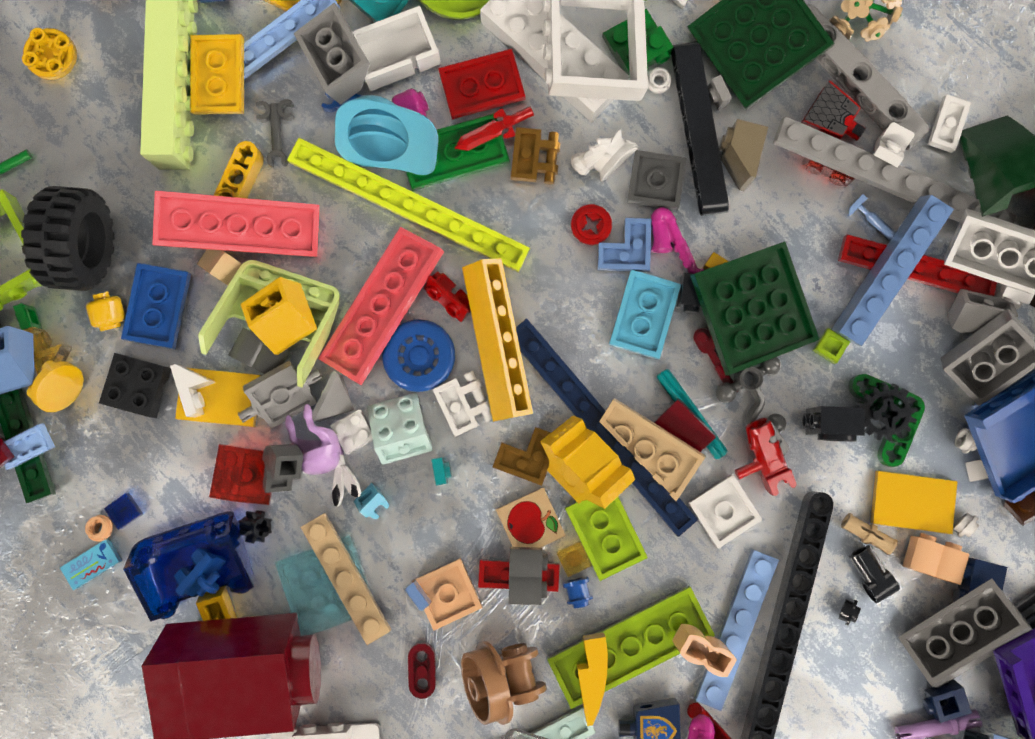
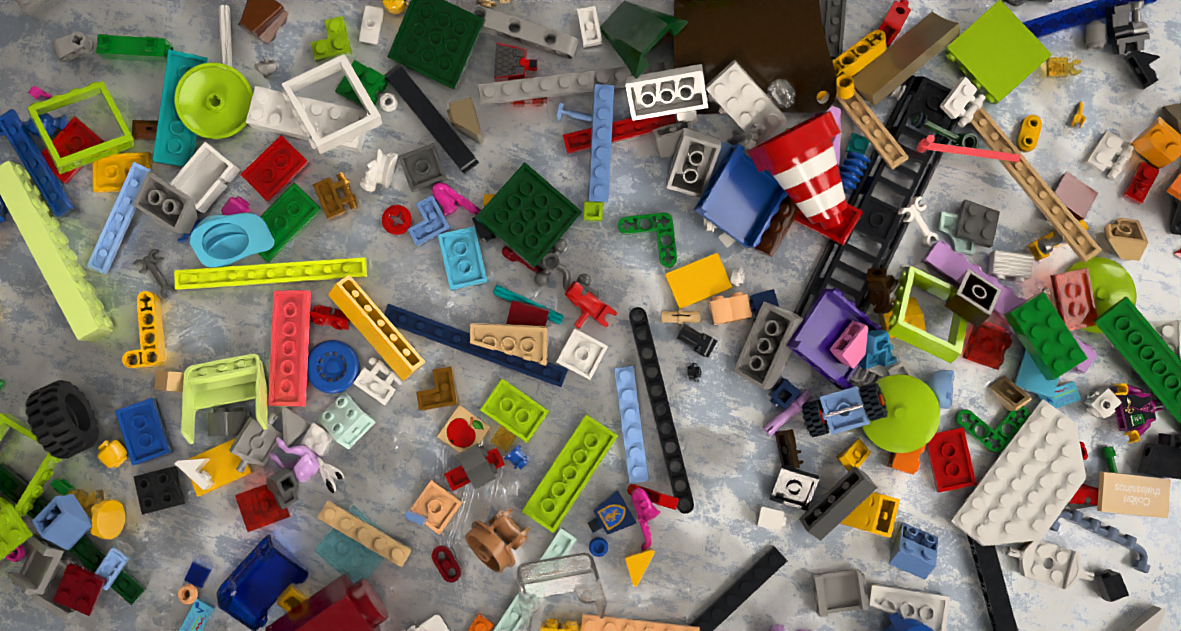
camera: 30 degrees left, 0 degrees up
coral plate [153,191,319,257] -> none
blue hips [174,548,226,597] -> none
yellow tile [190,34,244,115] -> none
black gear [238,510,272,544] -> none
yellow slope [241,277,317,355] -> none
medium azure tile [353,483,389,519] -> none
teal plate [431,457,452,486] -> none
red sword [454,106,534,151] -> none
yellow slope [540,416,635,509] -> none
yellow slope [576,632,608,726] -> none
light nougat brick [672,624,737,677] -> none
light grey plate [708,75,732,110] -> none
black brick [802,406,865,442] -> none
black gear [856,382,918,441] -> none
white slope [874,122,915,168] -> none

